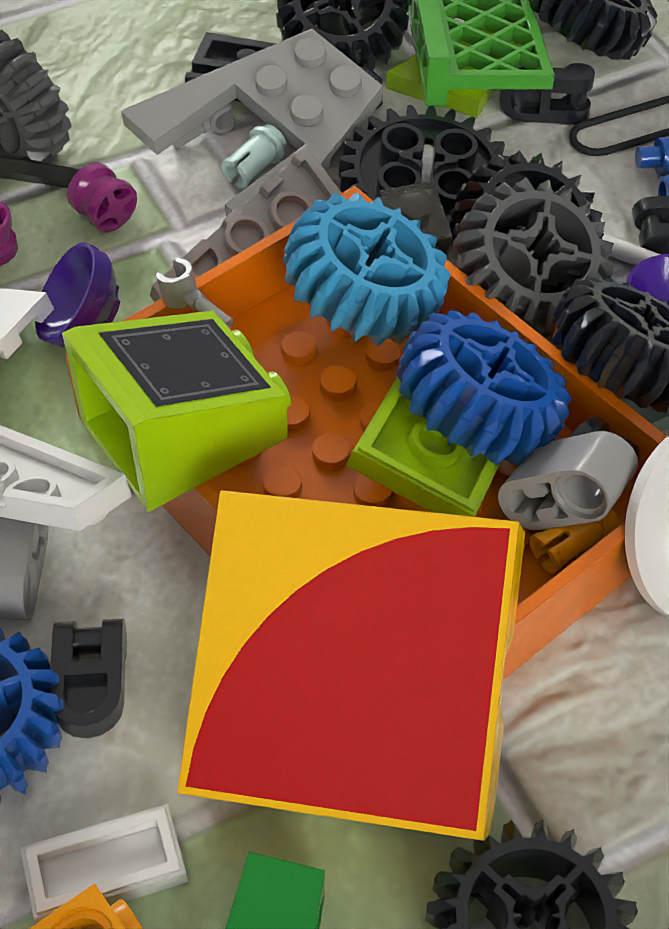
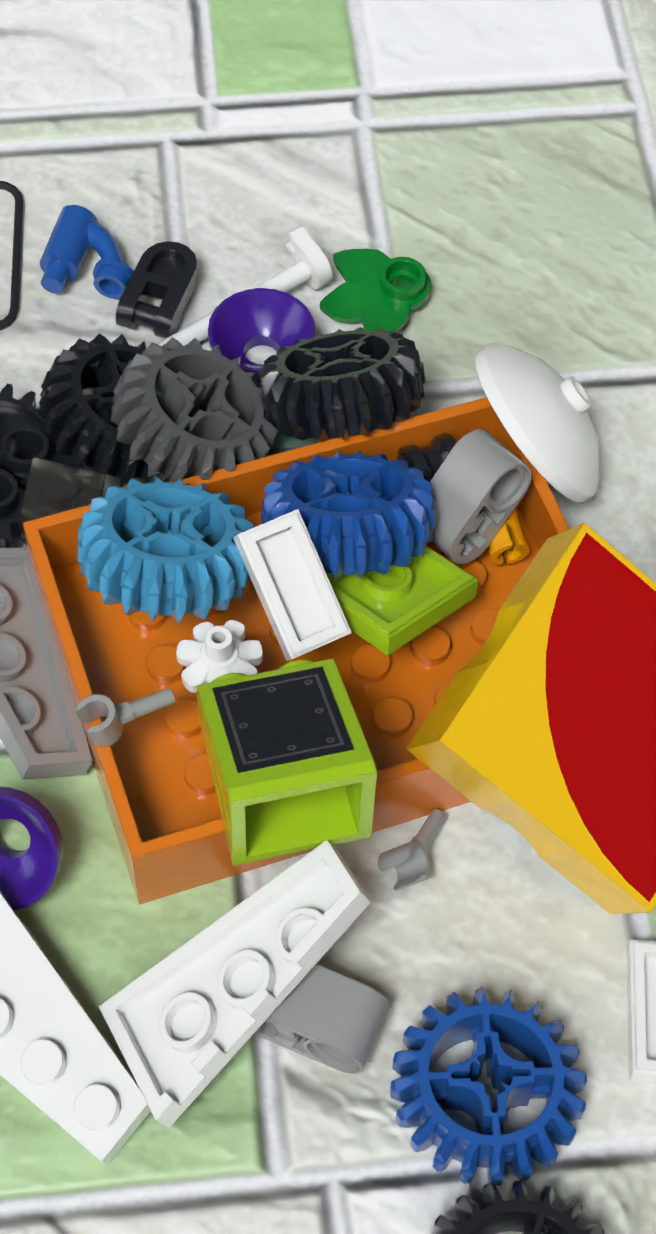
camera: 70 degrees left, 5 degrees up
black plate [49,618,127,739] -> none
none -> white plant [176,620,263,693]
none -> white tile [233,509,352,661]
none -> light grey hand [378,809,446,891]

